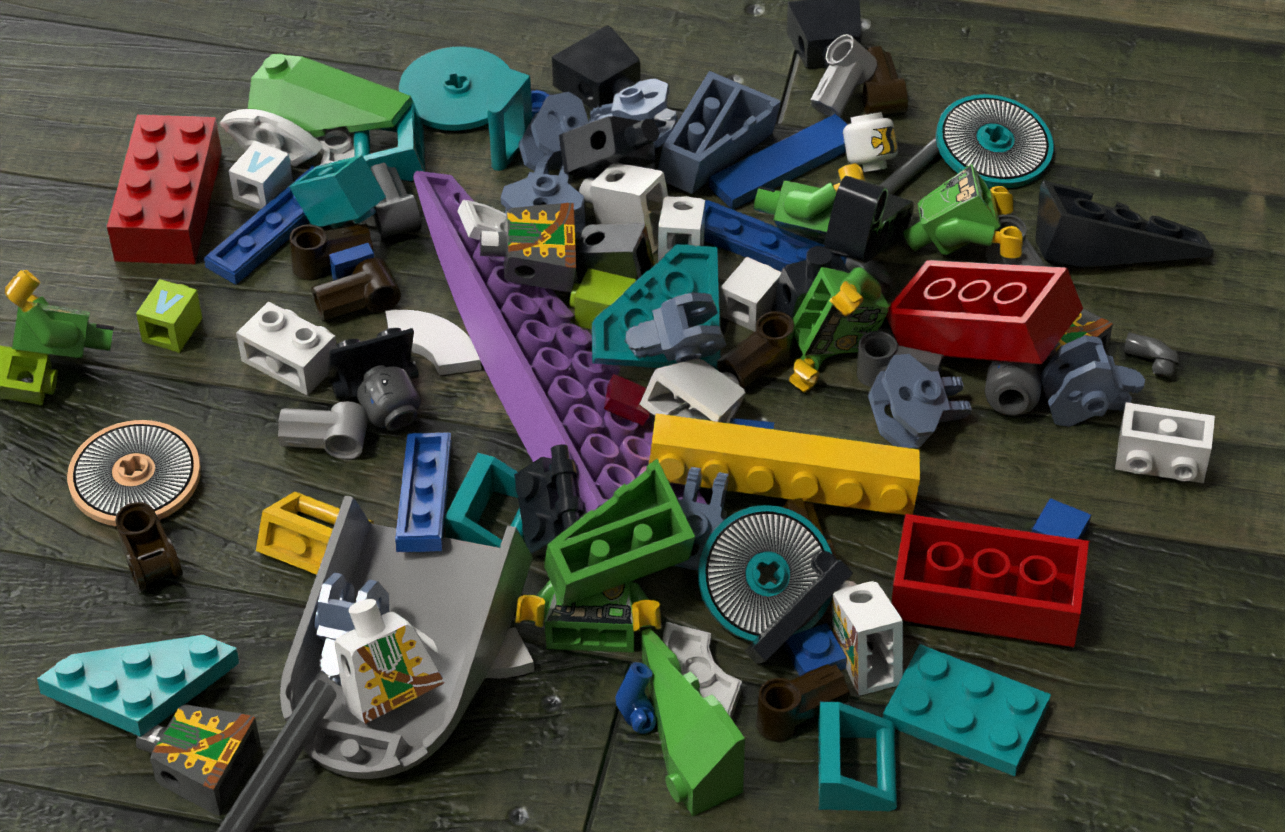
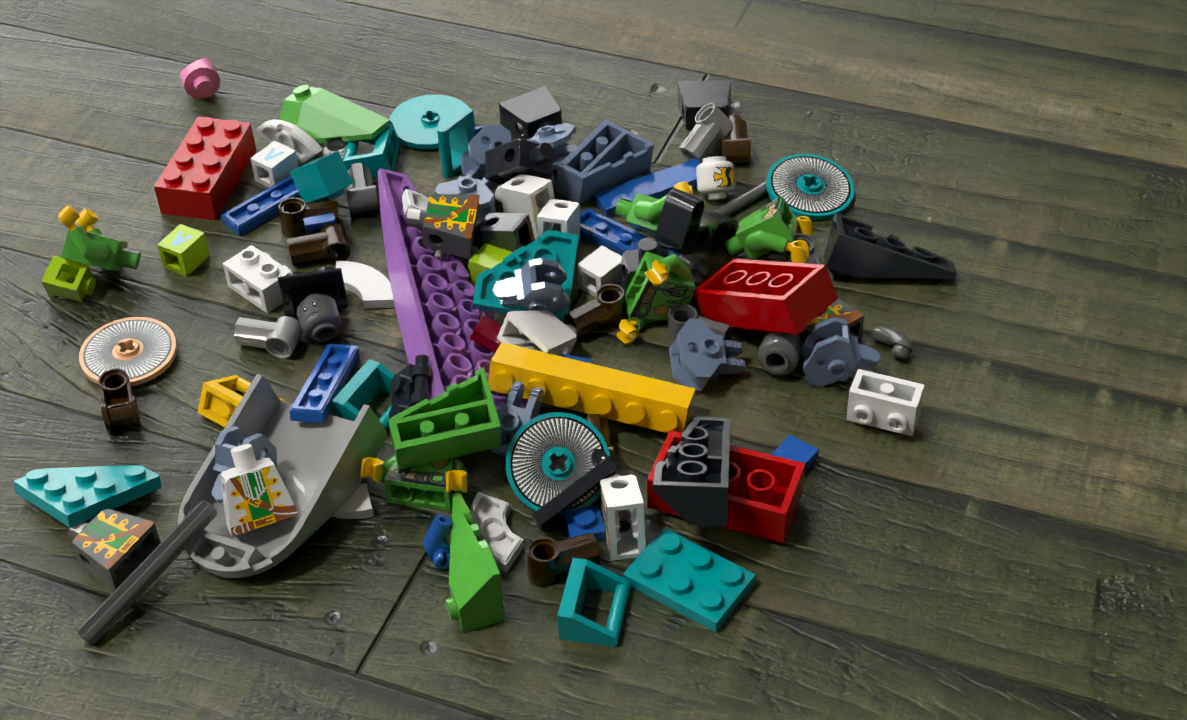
camera: 10 degrees right, 5 degrees down
none -> bright pink piece [179,58,220,99]
none -> black wedge [653,417,731,528]

